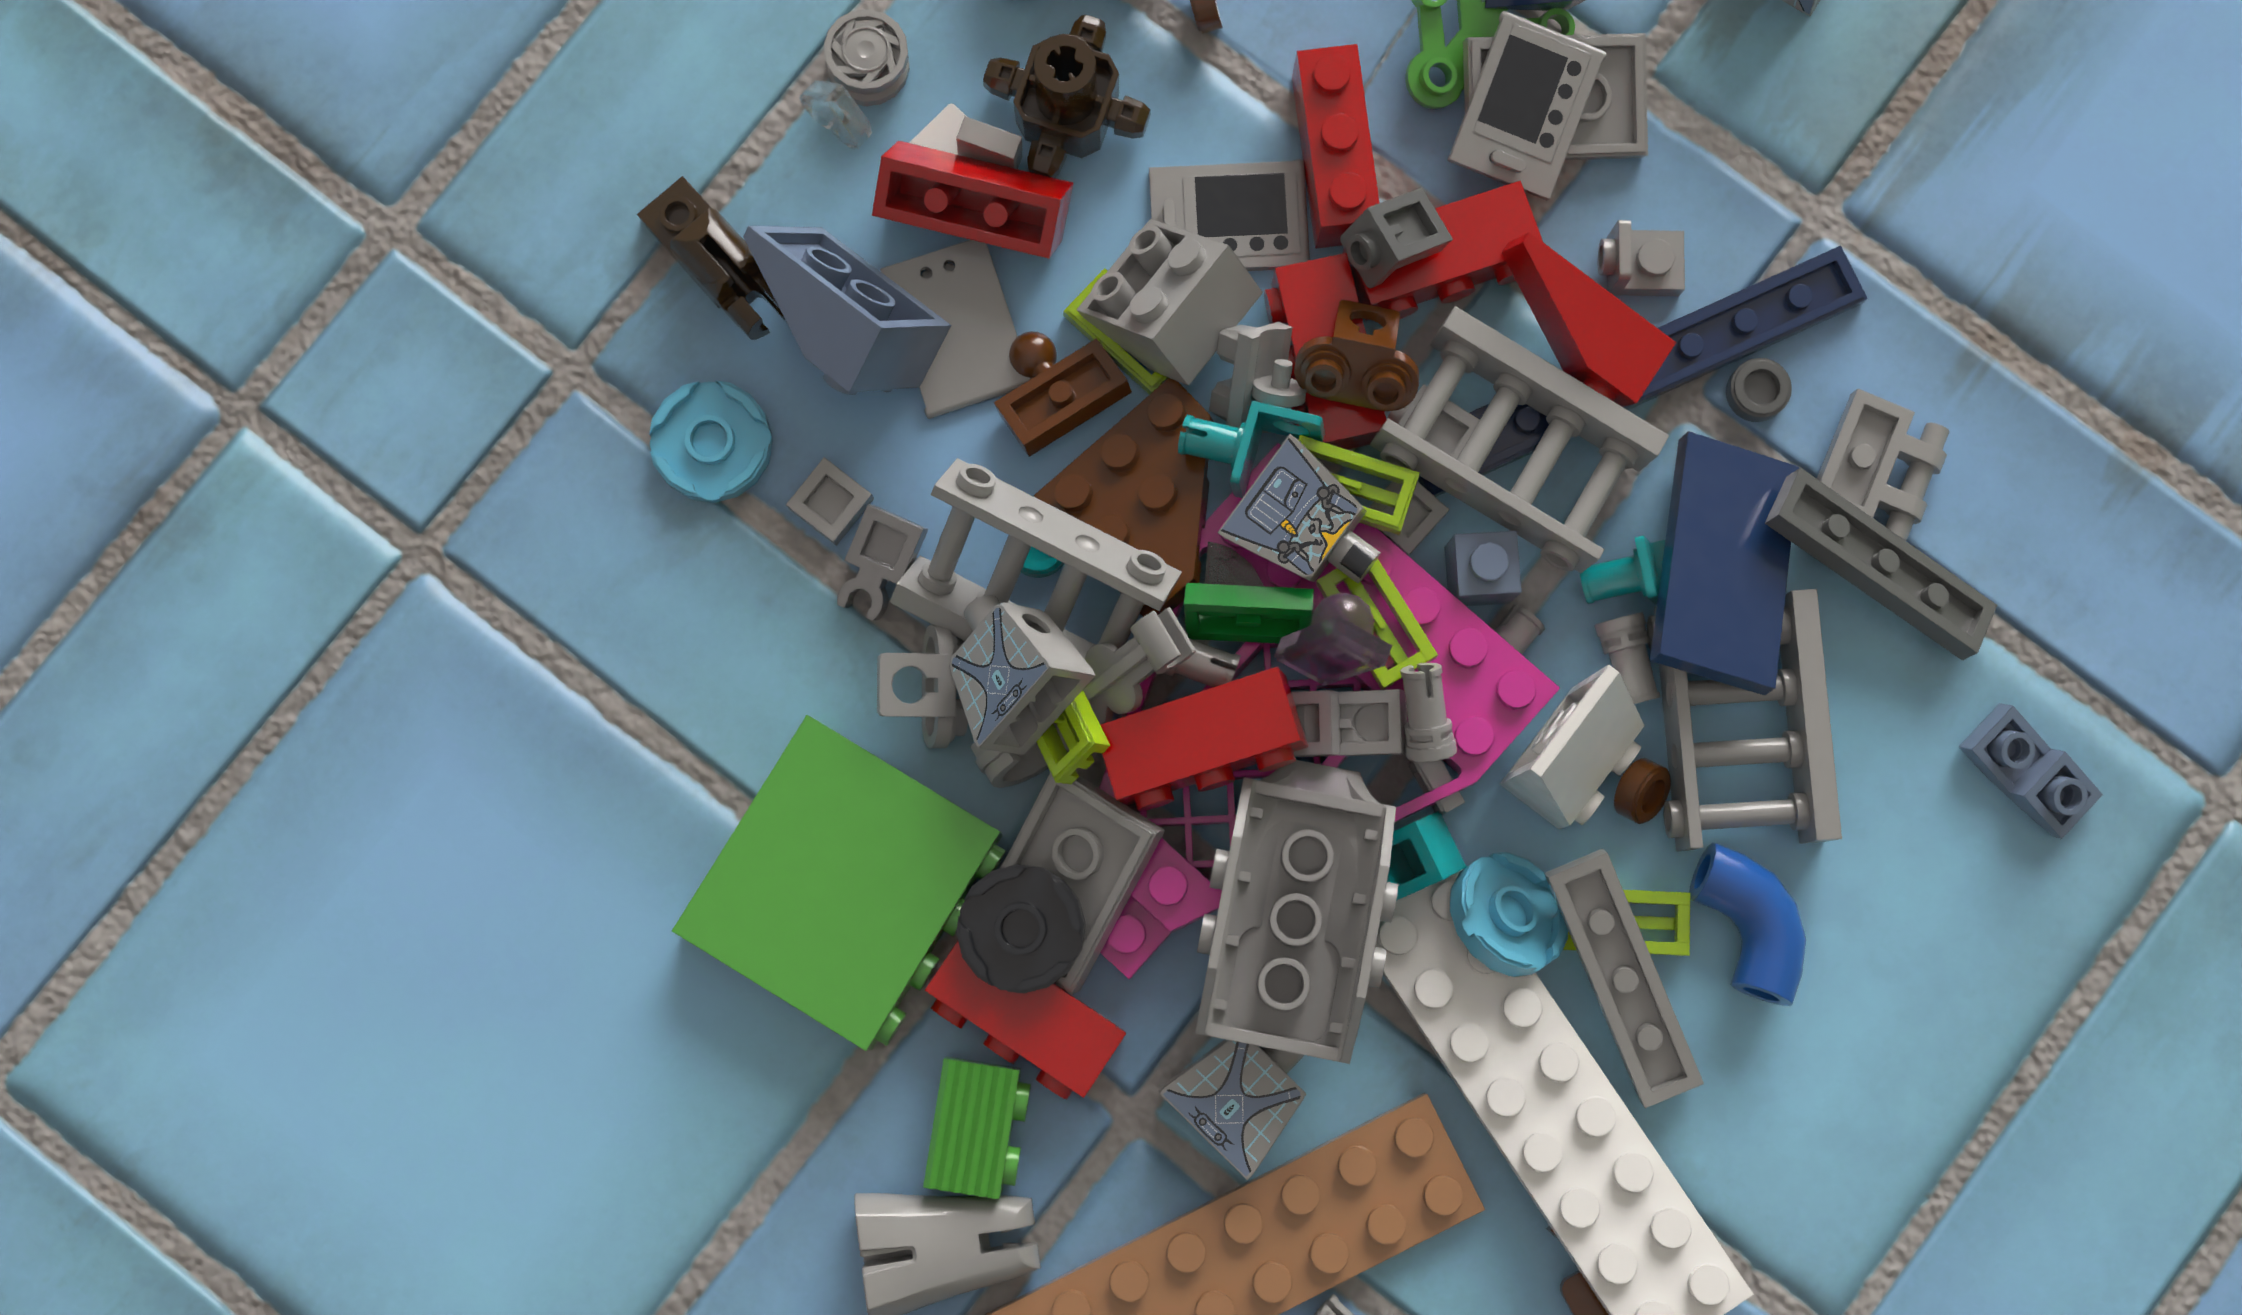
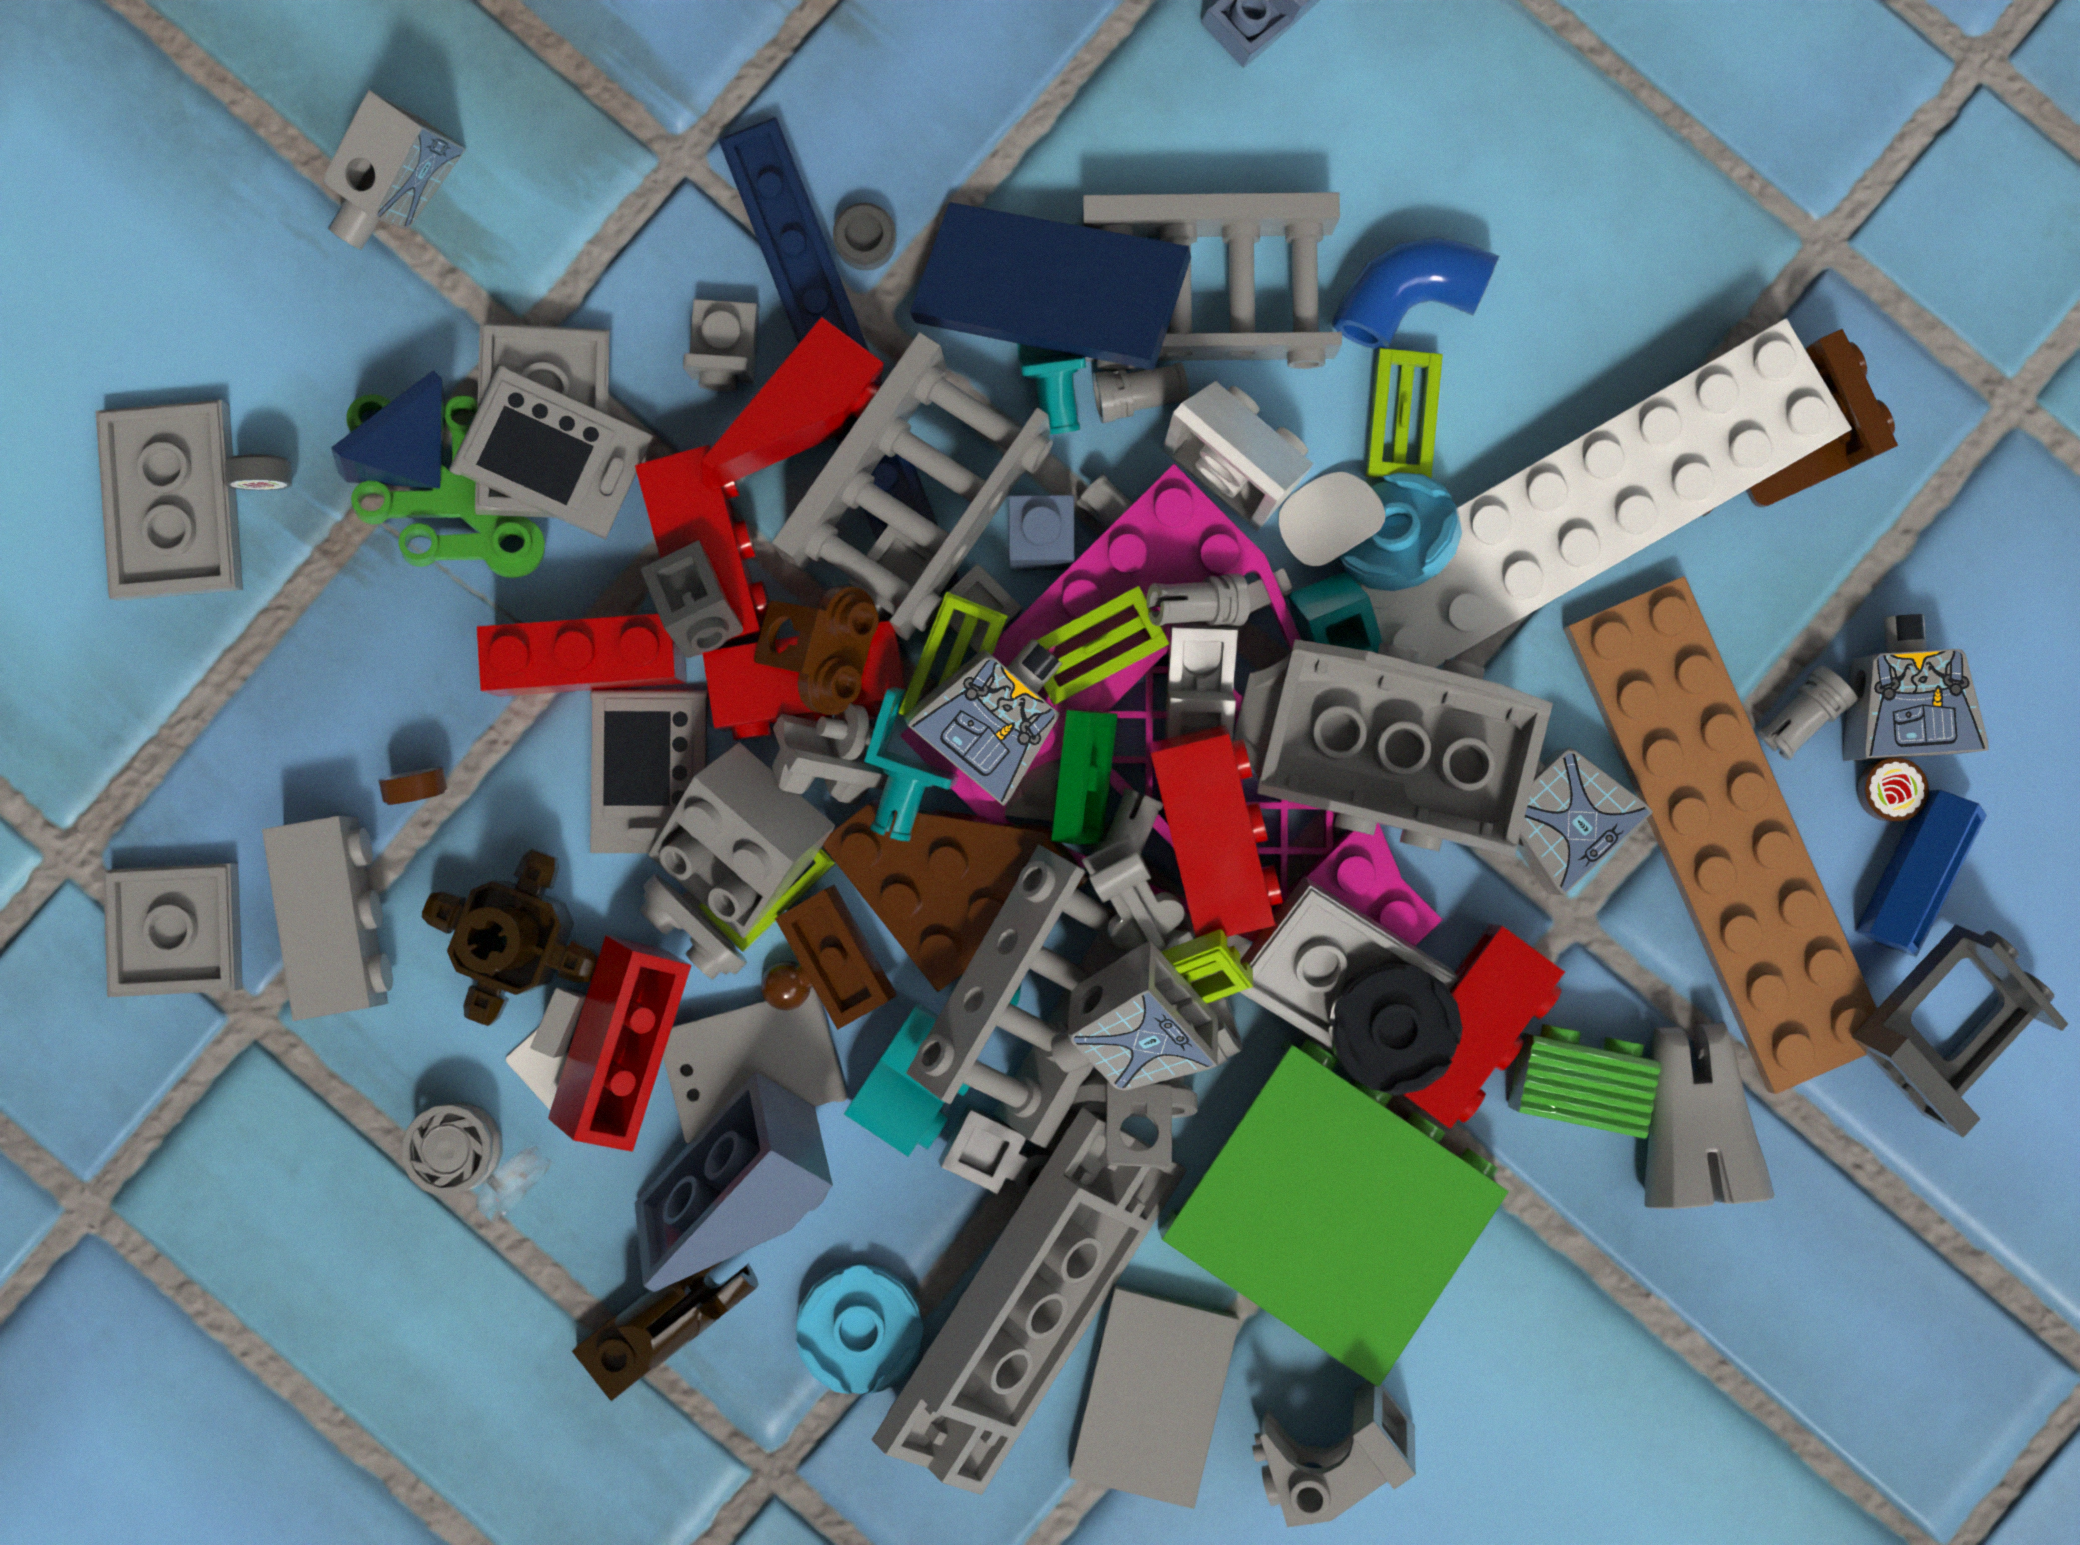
camera: 85 degrees left, 5 degrees up
light grey tile [786,457,874,546] -> none
tile [1274,593,1393,686] -> none
light grey plate [1544,848,1704,1108] -> none
reddish brown tile [1614,758,1671,824] -> none
dark grey plate [1765,467,1997,660] -> none
light grey plate [1817,389,1950,541] -> none
none -> light grey bracket [639,874,747,979]
none -> teal brick [844,1002,980,1157]
none -> light grey slope [871,1107,1188,1495]
none -> light grey tile [1069,1285,1240,1509]
none -> light grey tile [1252,1380,1416,1527]
none -> white sticker [1279,472,1386,566]

